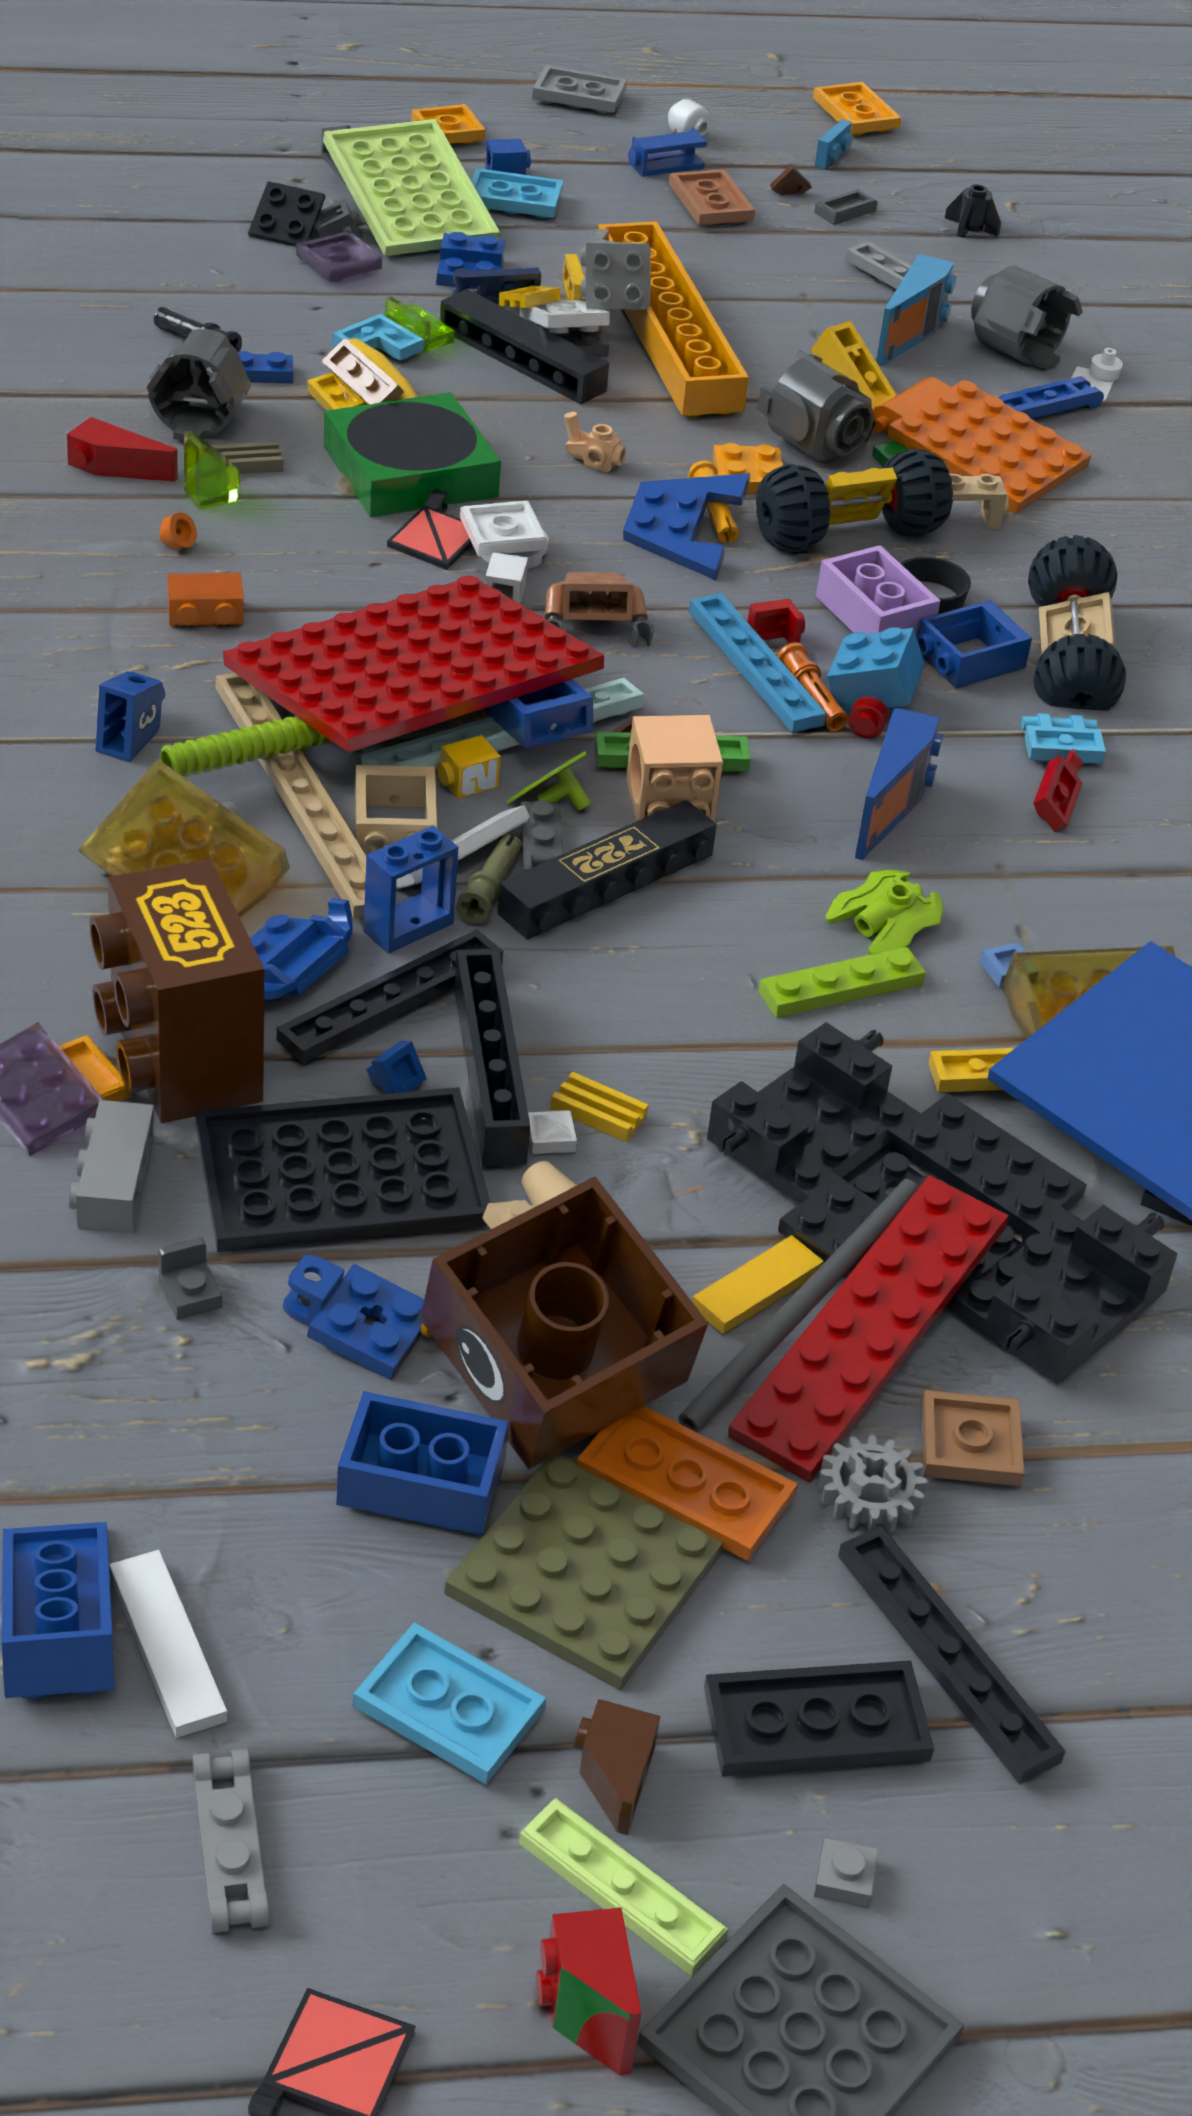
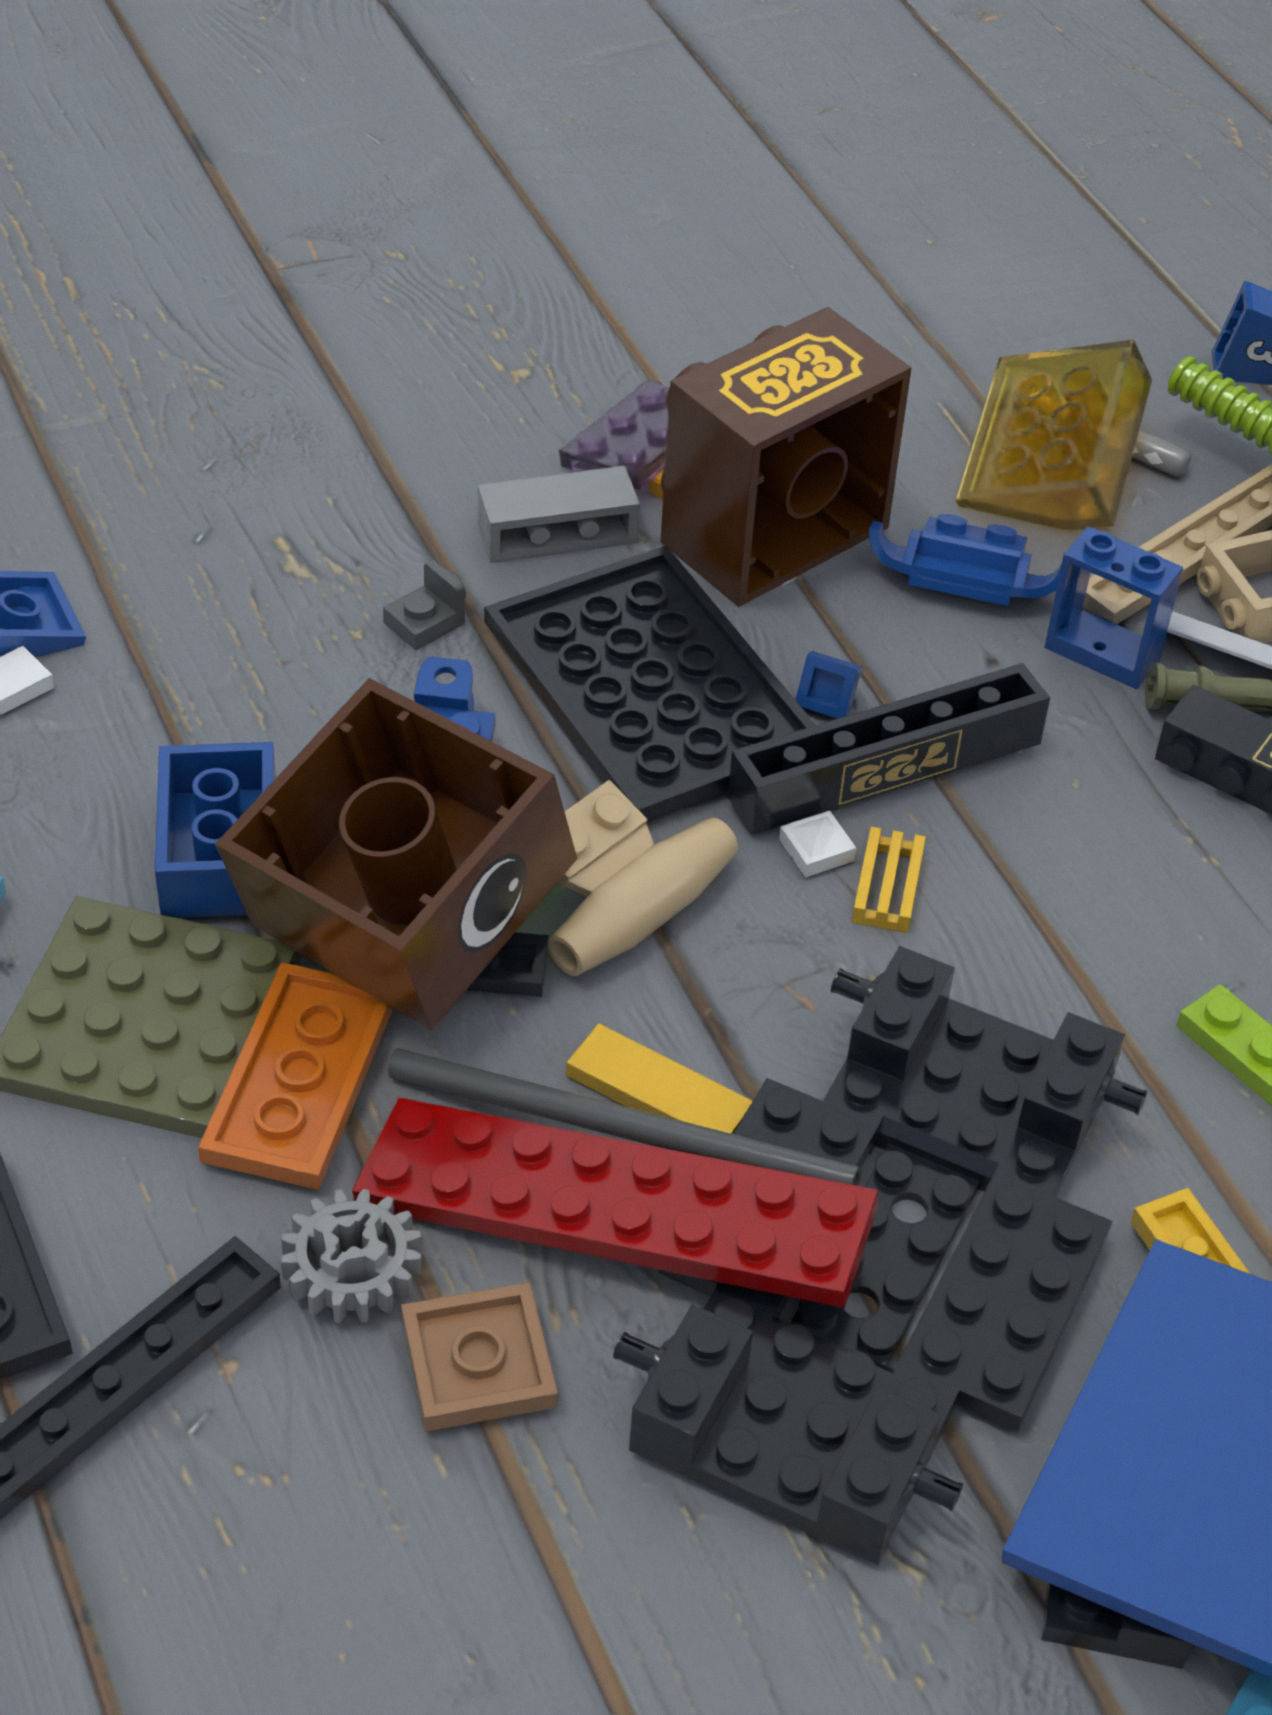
camera: 75 degrees right, 5 degrees up
black plate [276,929,504,1064] -> none

